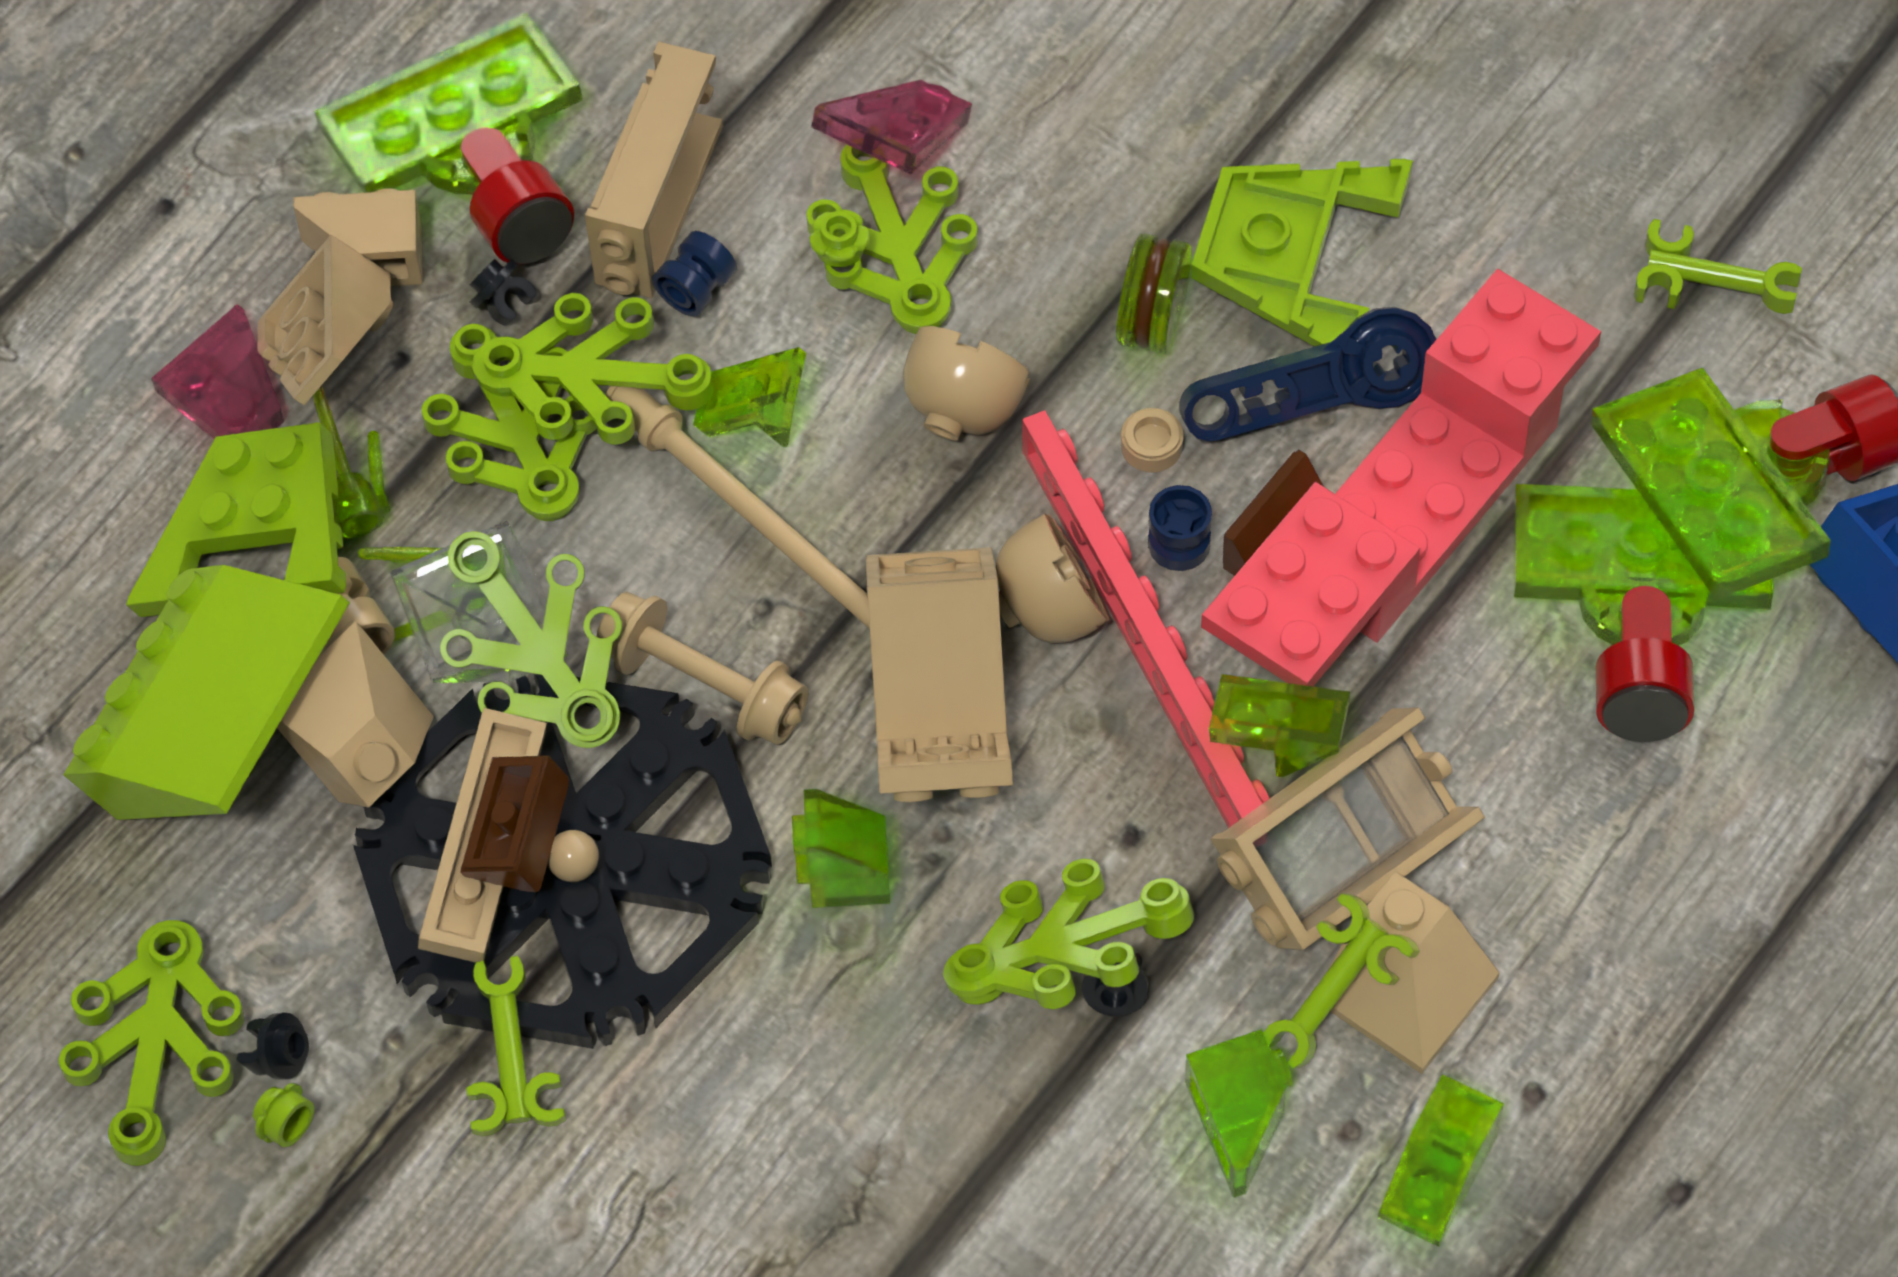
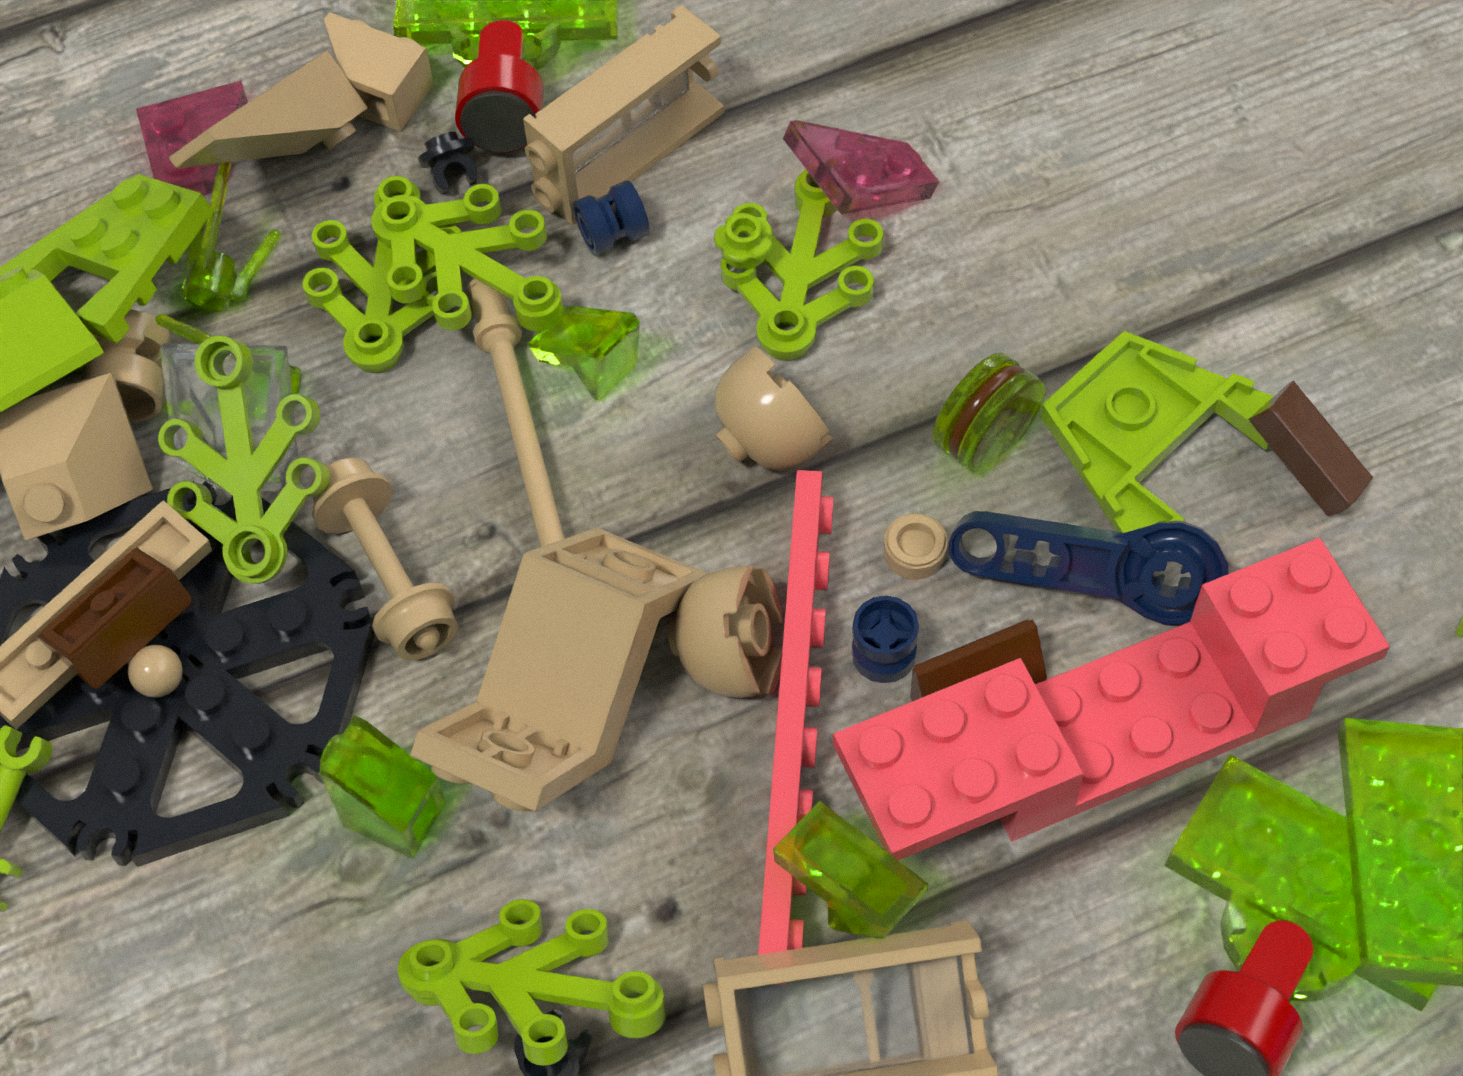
camera: 30 degrees right, 0 degrees up
none -> reddish brown slope [1248,380,1373,517]

